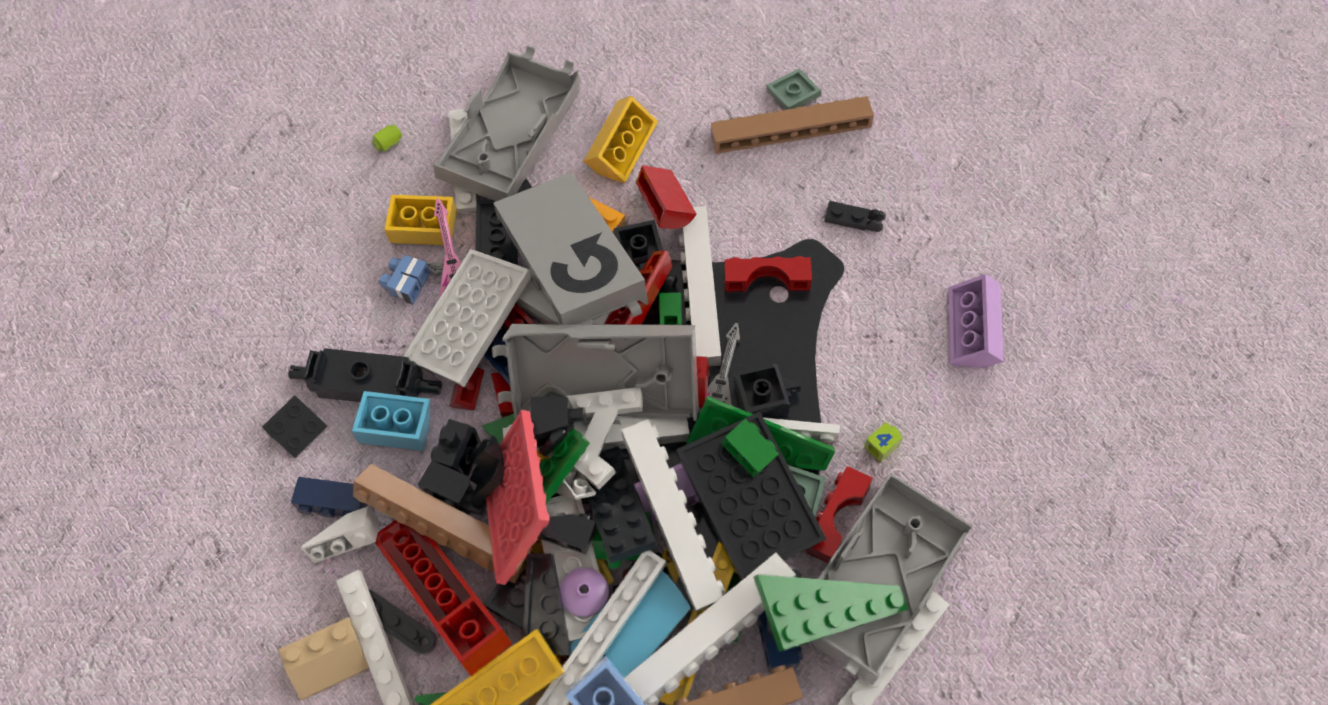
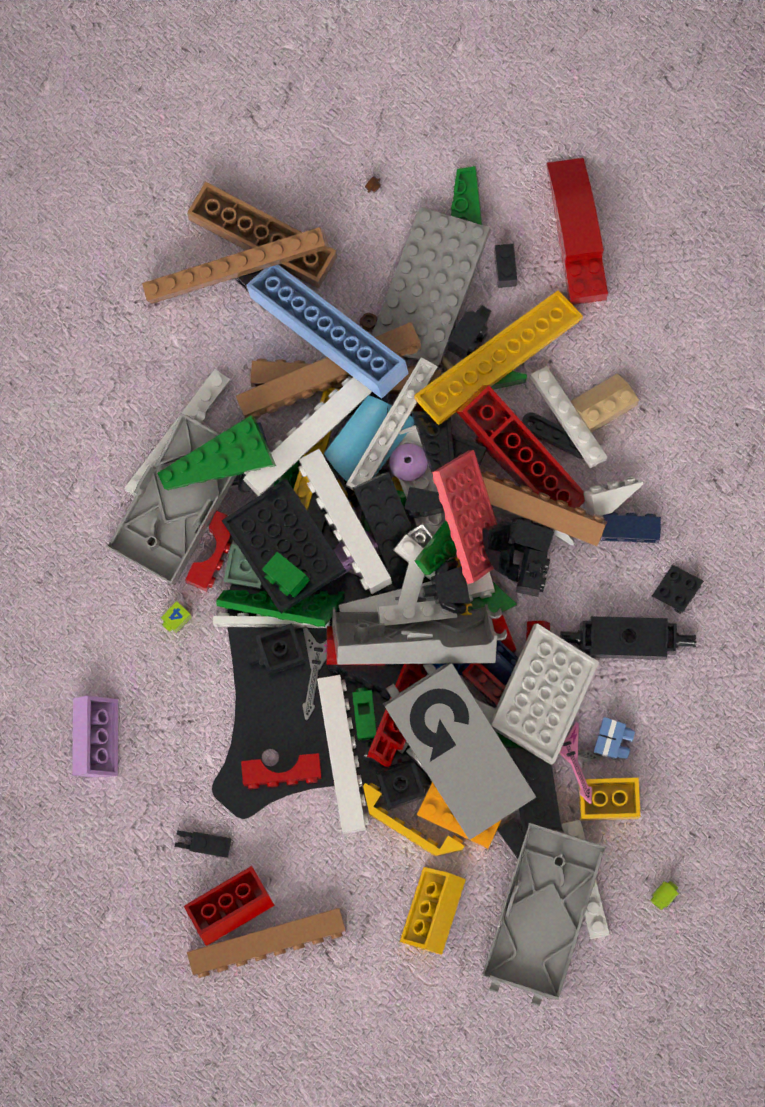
camera: 175 degrees right, 15 degrees up
medium azure slope [352,391,430,451] -> none
red brick [636,165,697,229] -> none
sand green plate [766,69,821,110] -> none
none -> red brick [184,866,275,946]
none -> yellow slope [363,783,465,857]

